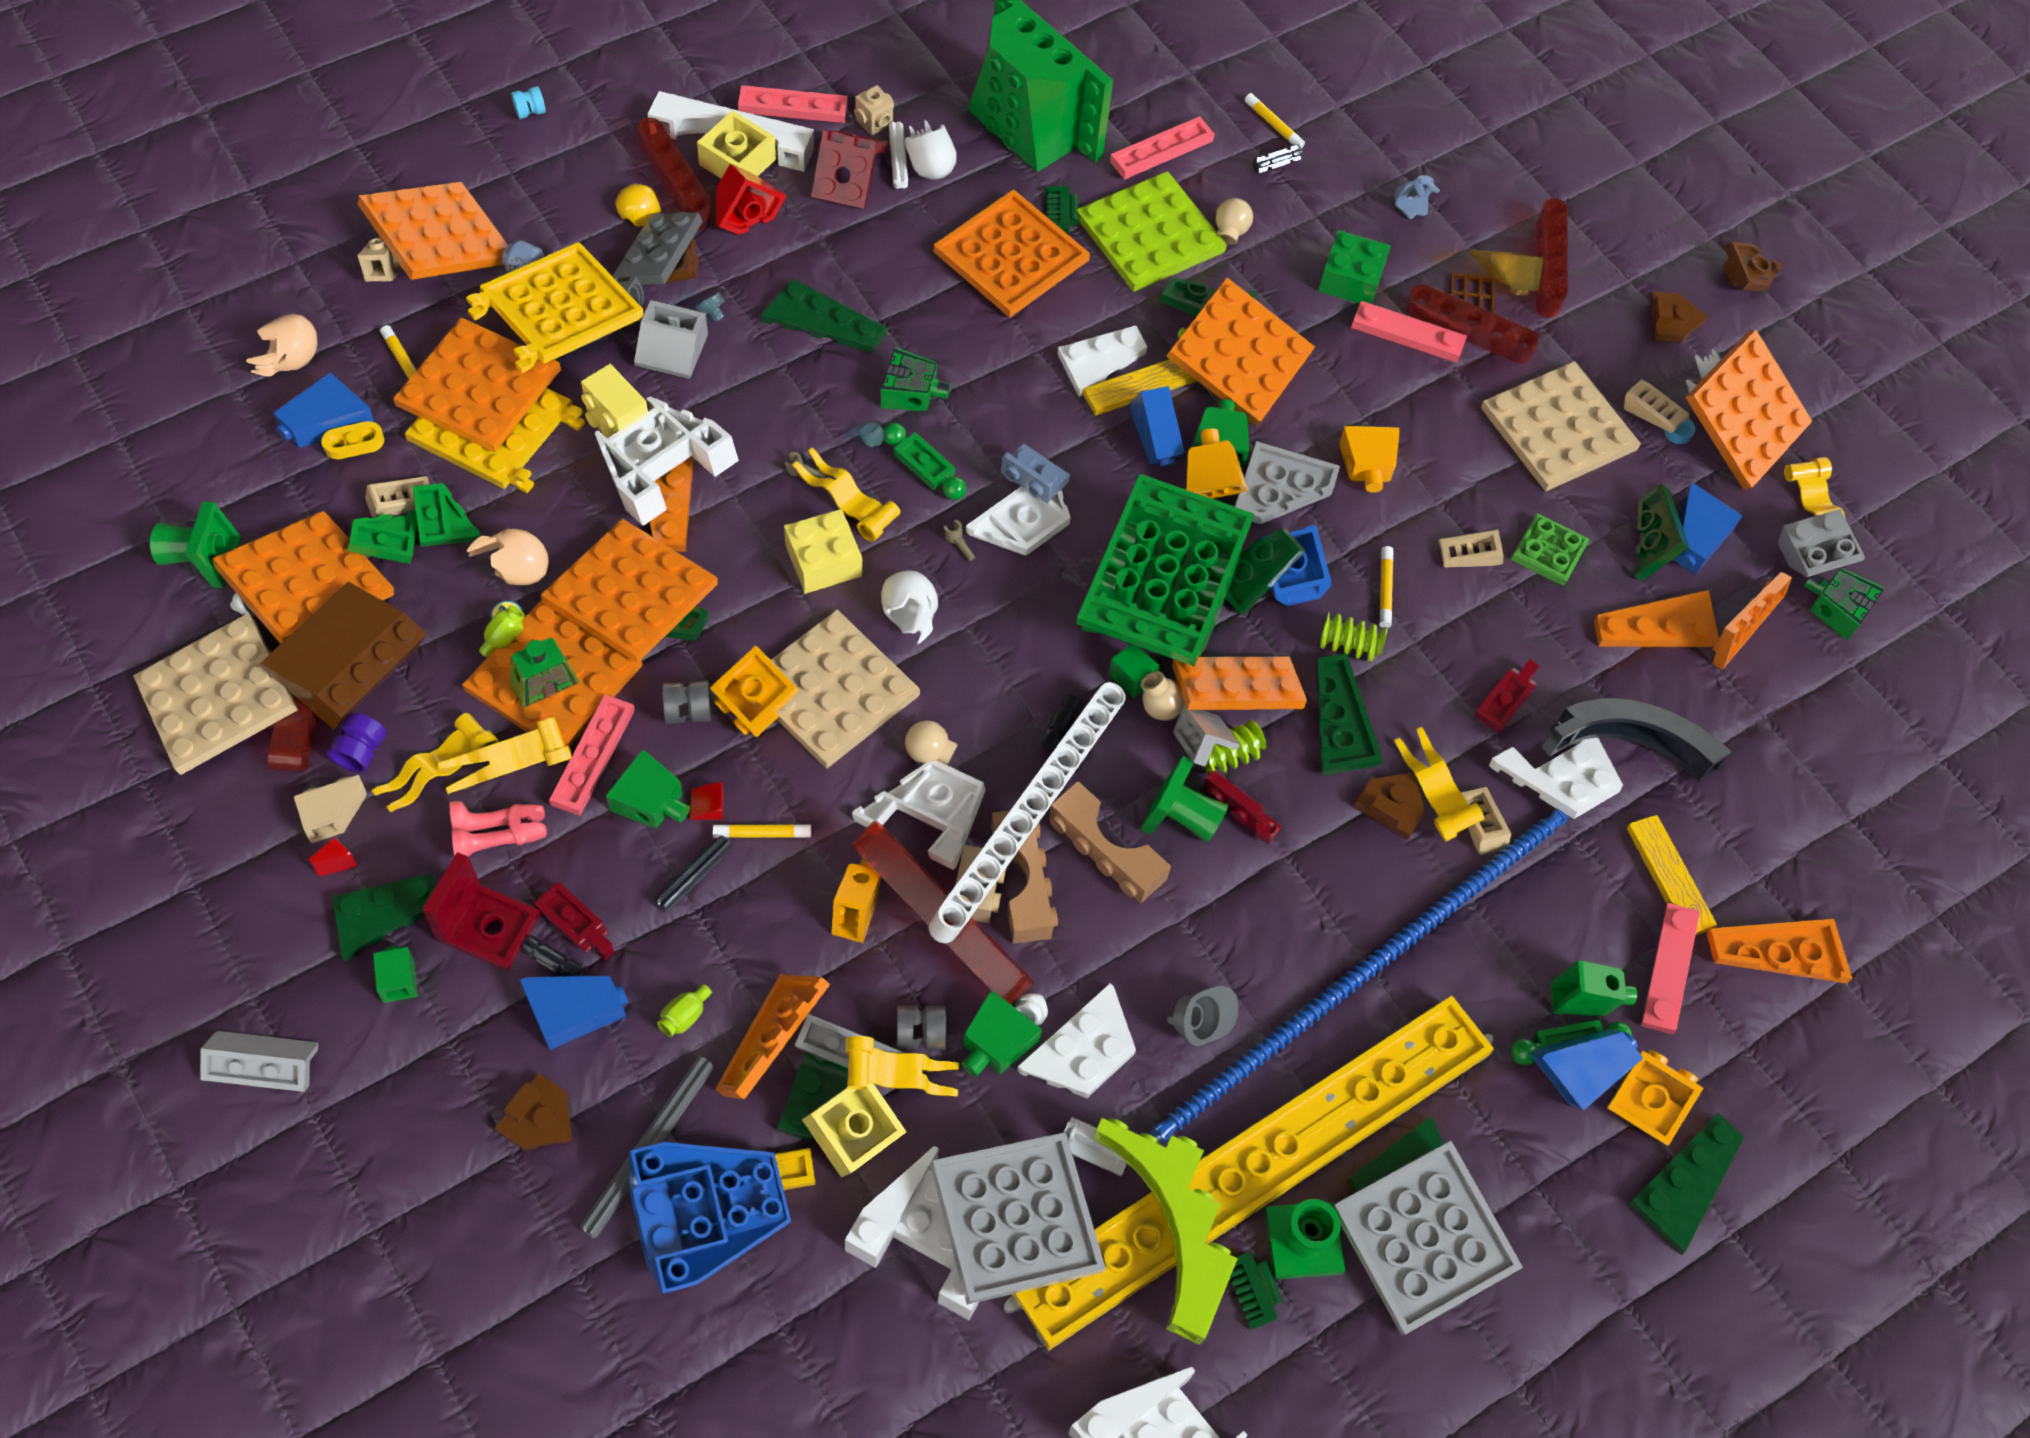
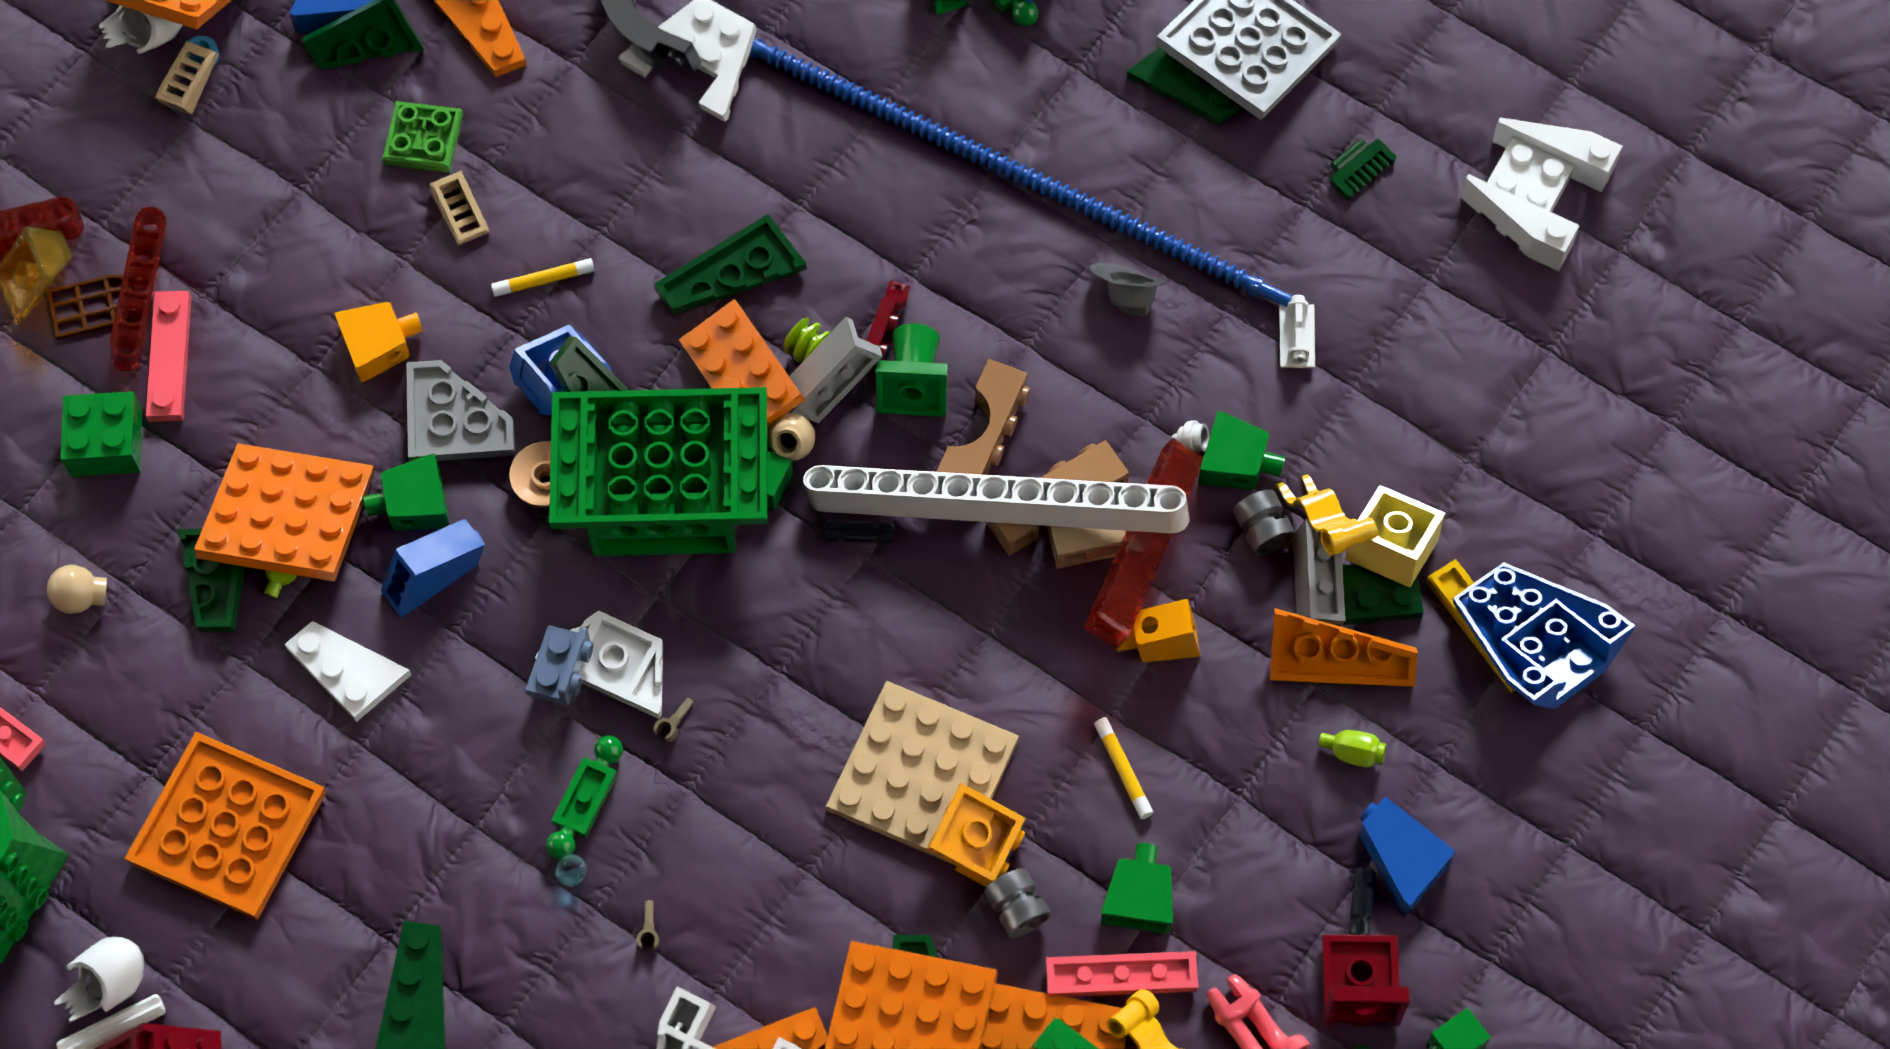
camera: 105 degrees left, 5 degrees up
reddish brown plate [494,1073,573,1151] -> none
dark red hinge [533,881,615,961] -> none
dark grey axle [580,1057,713,1238] -> none
black axle [655,835,732,913] -> none
red slope [690,782,724,820] -> none
light yellow brick [784,509,862,594] -> none
yellow flag [792,448,900,542] -> none
white wedge [845,1146,979,1320] -> none
white wing [852,760,985,870] -> none
torso [881,347,951,411] -> none
white helmet [881,570,938,644] -> none
tan piece [905,720,958,765] -> none
light grey plate [930,1132,1106,1305] -> none
yellow piece [1004,996,1494,1351] -> none
white wing [1017,984,1136,1098] -> none
dark green piece [1046,186,1079,233] -> none
lime plate [1077,171,1227,292] -> none
yellow tile [1083,360,1197,416] -> none
lime arch [1092,1118,1238,1345] -> none
light orange torso [1186,429,1248,499] -> none
green plant [1264,1199,1345,1280] -> none
lime piece [1320,612,1388,663] -> none
reddish brown plate [1353,773,1425,840] -> none
yellow flag [1394,726,1485,842] -> none
tan slope [1461,787,1511,855] -> none
dark red hinge [1474,659,1540,734] -> none
tan plate [1481,361,1641,492] -> none
reddish brown plate [1649,291,1709,343] -> none

